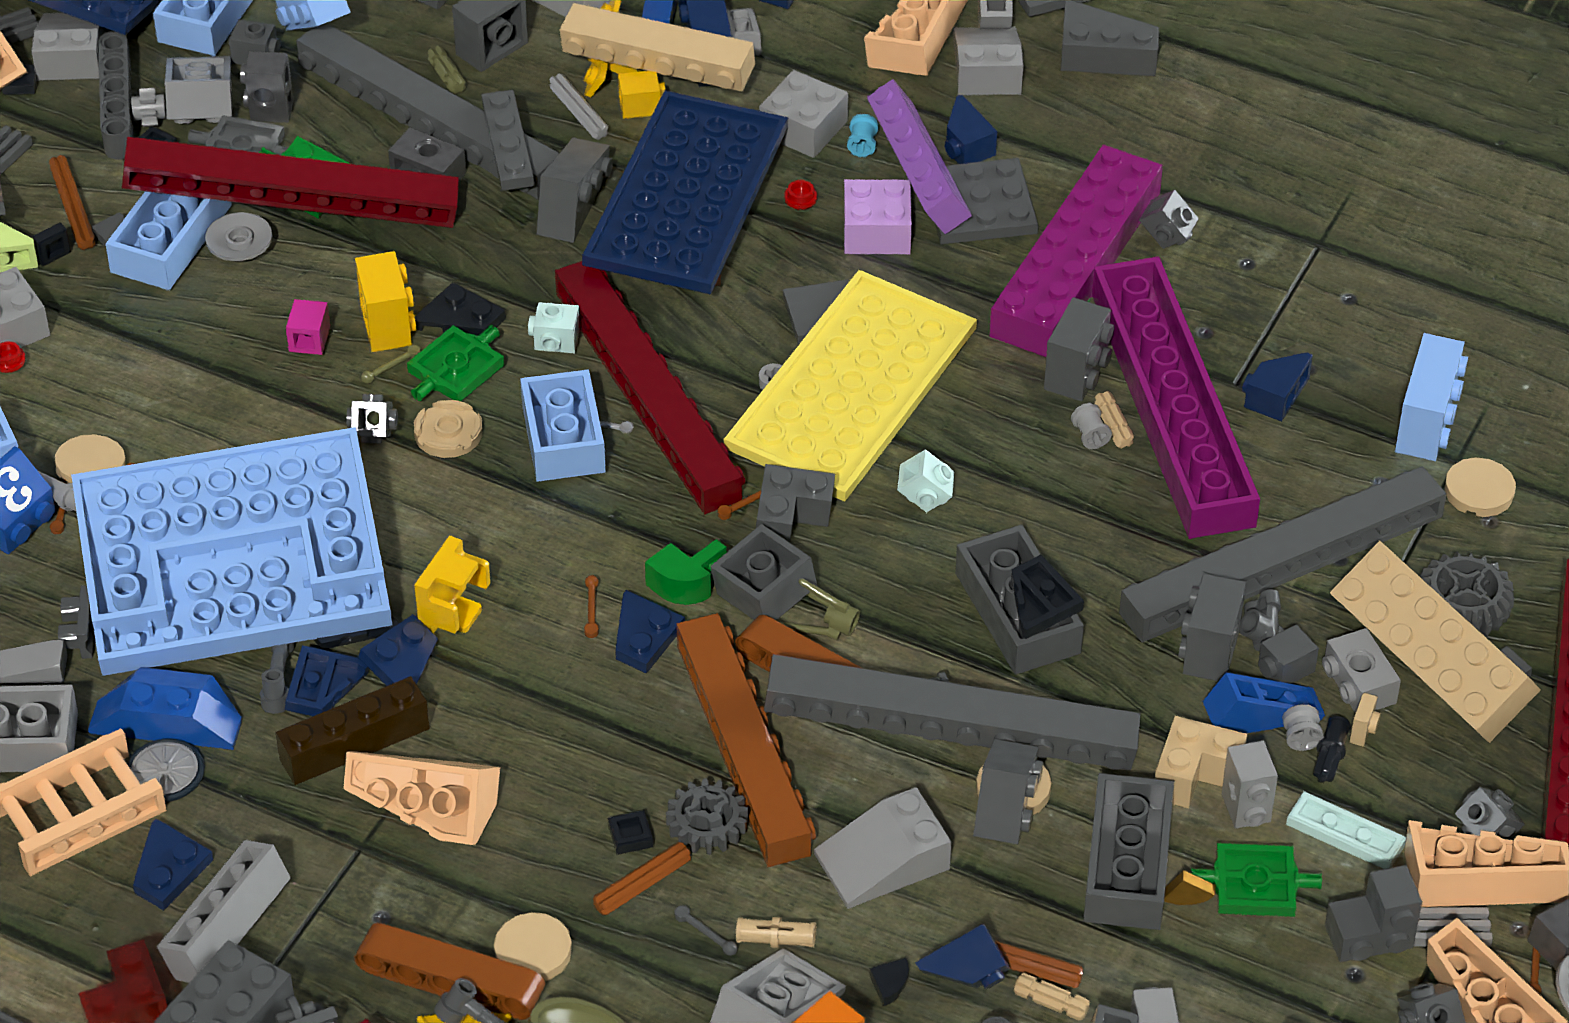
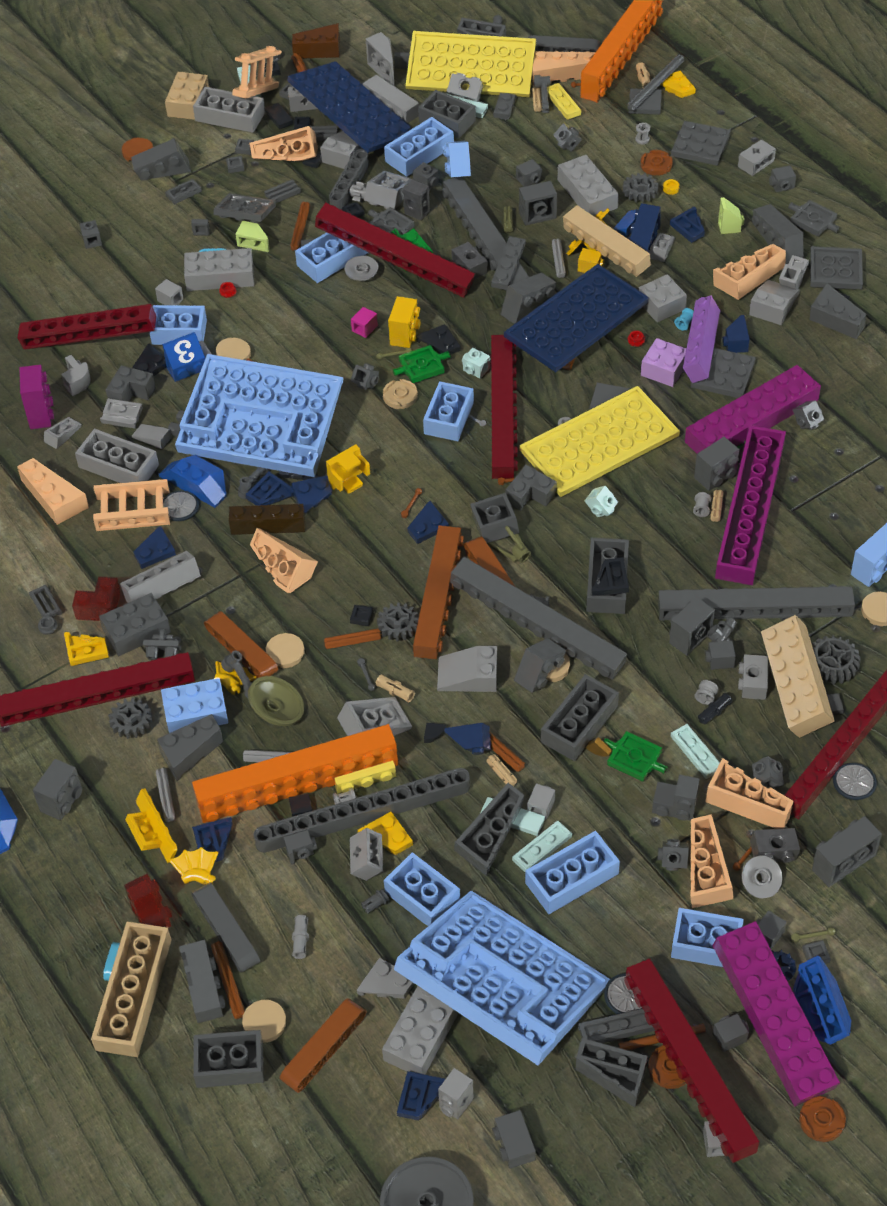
camera: 30 degrees right, 5 degrees up
black tile [32,222,71,267] -> none
green brick [645,539,726,605] -> none
tan brick [1155,716,1247,808] -> none
blue slope [1203,673,1325,734] -> none
light grey brick [1221,741,1278,829] -> none
dark blue slope [1242,352,1313,422] -> none
tan plate [1349,692,1381,747] -> none
light grey tile [1414,907,1493,947] -> none

